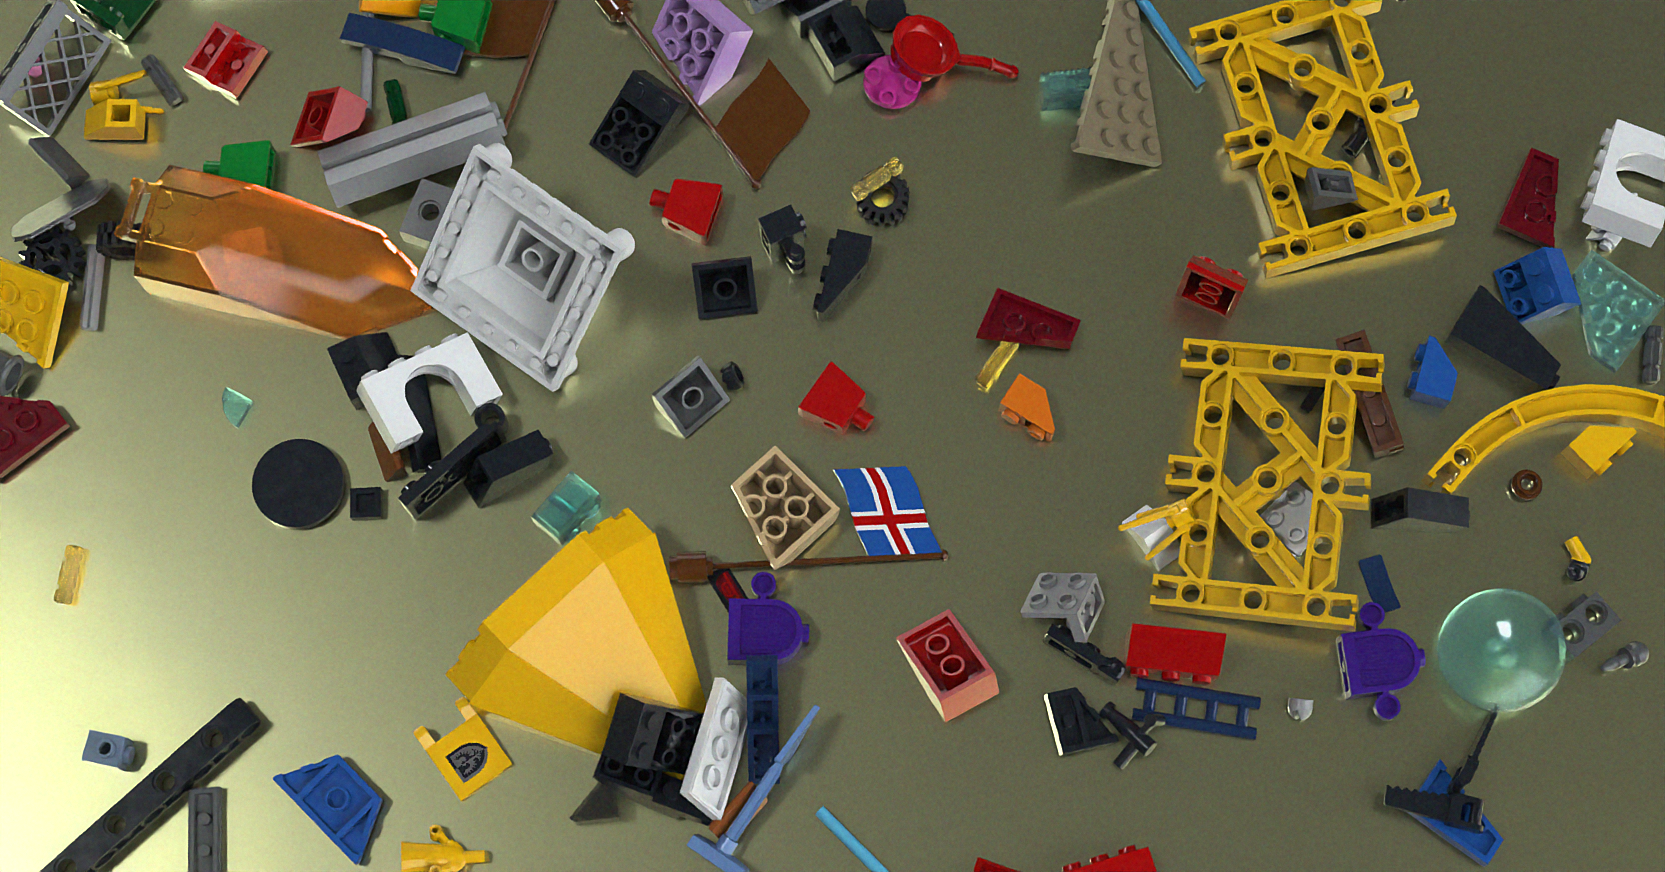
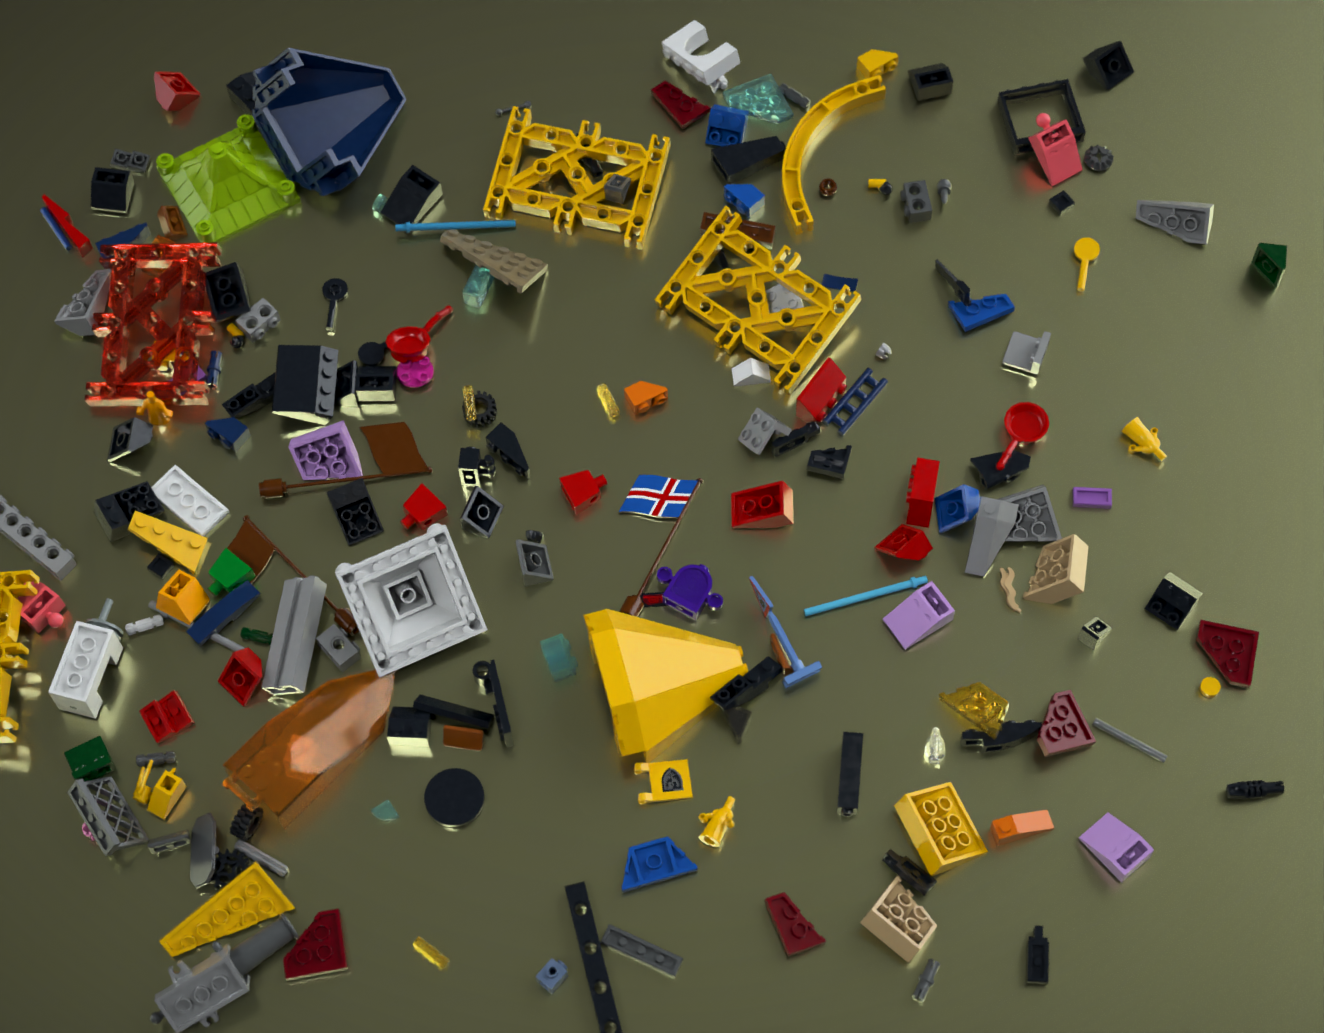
camera: 60 degrees left, 10 degrees down
green torso [203,140,276,204] -> none
black tile [350,487,383,521] -> none
white arch [356,332,503,453] -> none
black slope [463,429,554,508] -> none
black slope [602,693,704,775] -> none
white tile [680,678,747,820] -> none
tan wedge [731,445,840,571] -> none
dark blue slope [746,655,780,784] -> none
dark red wing [976,287,1081,349] -> none
black piece [1099,701,1166,769] -> none
yellow plant [1118,498,1195,561] -> none
red slope [1175,255,1248,320] -> none
dark purple piece [1336,602,1426,721] -> none
black slope [1371,487,1470,533] -> none
black piece [1383,785,1484,834] -> none
clear light blue dish [1437,588,1567,713] -> none
yellow slope [1561,425,1637,479] -> none

